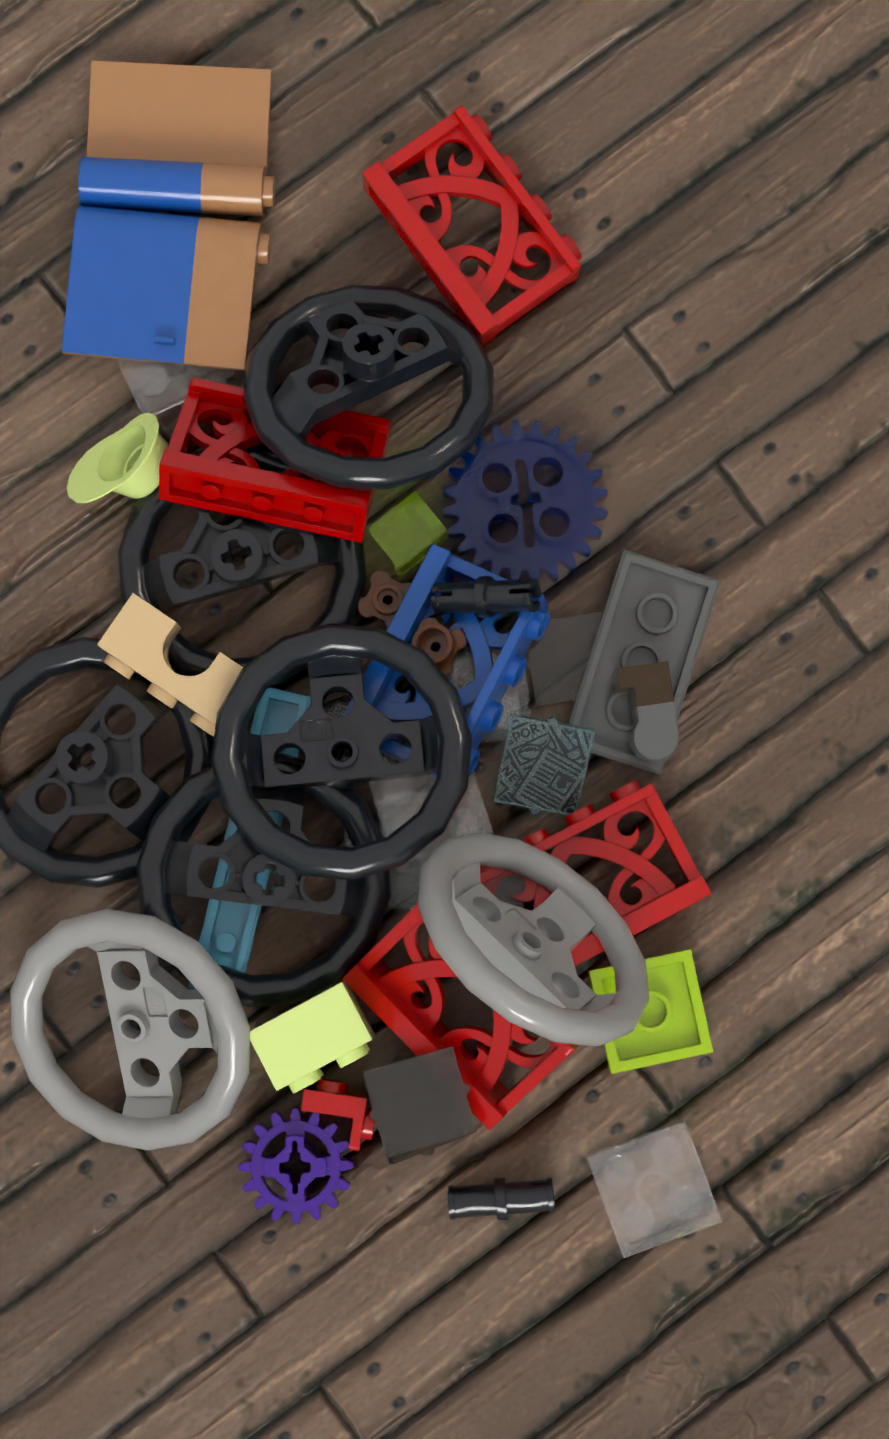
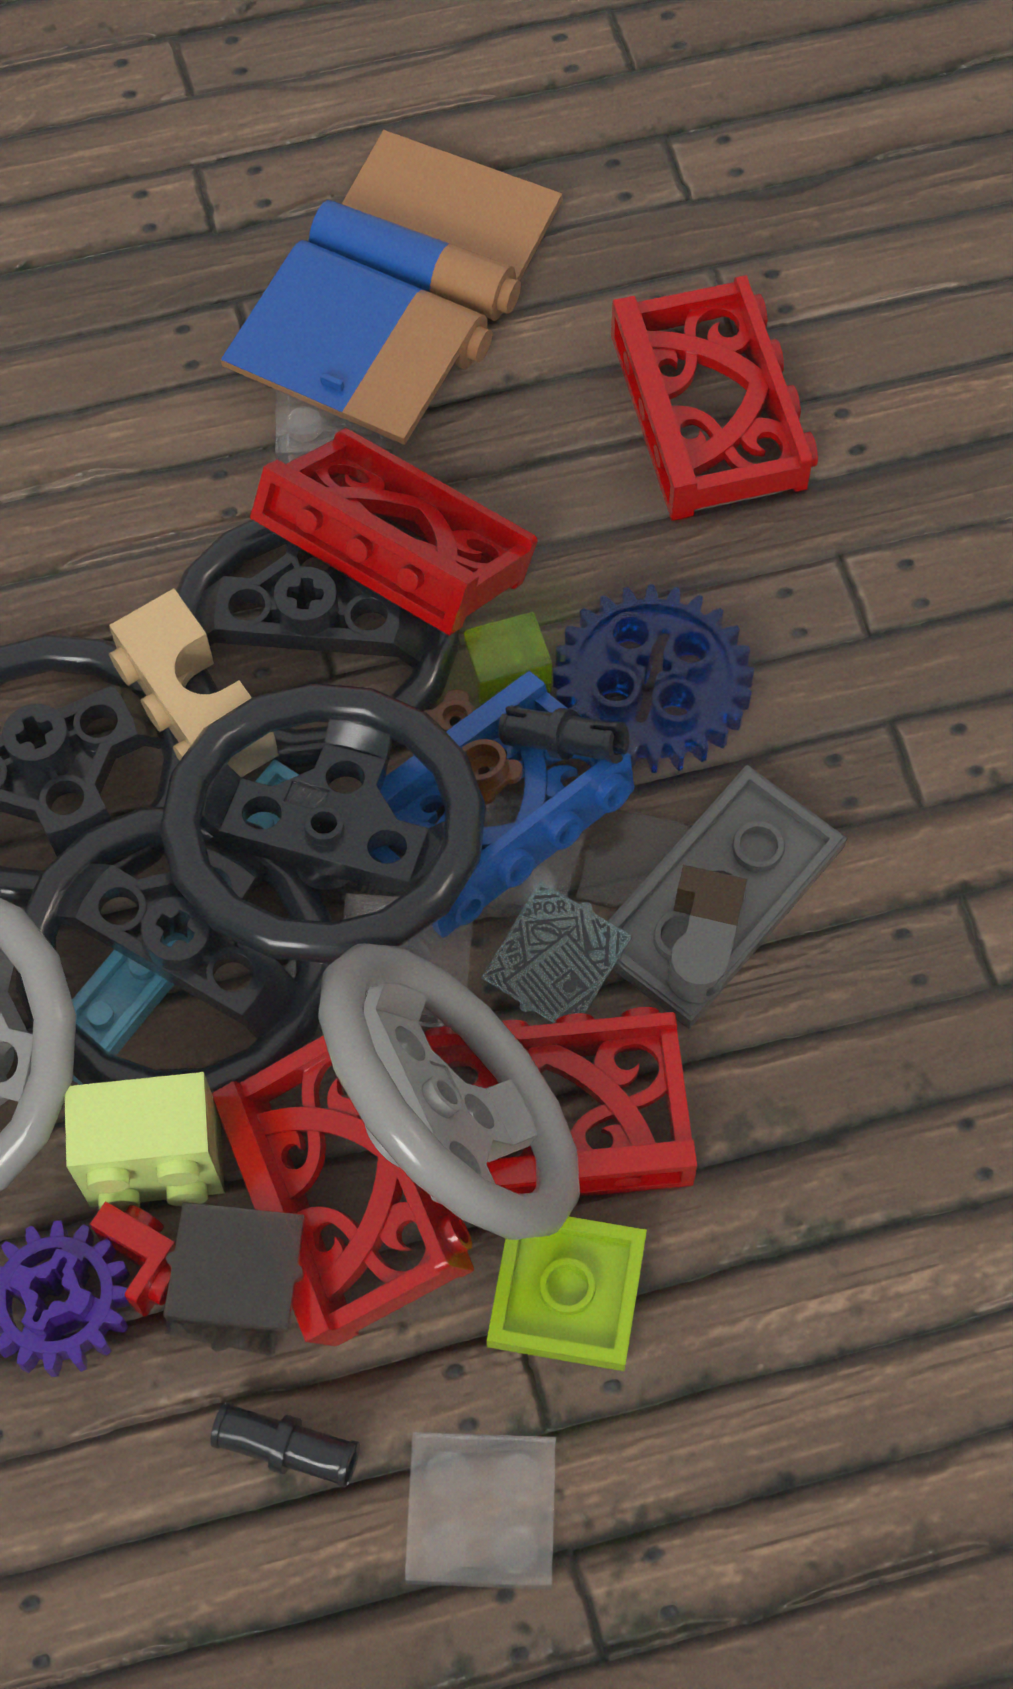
camera: 25 degrees right, 20 degrees down
yellowish green piece [67,412,168,503] -> none
black piece [243,285,494,490] -> none

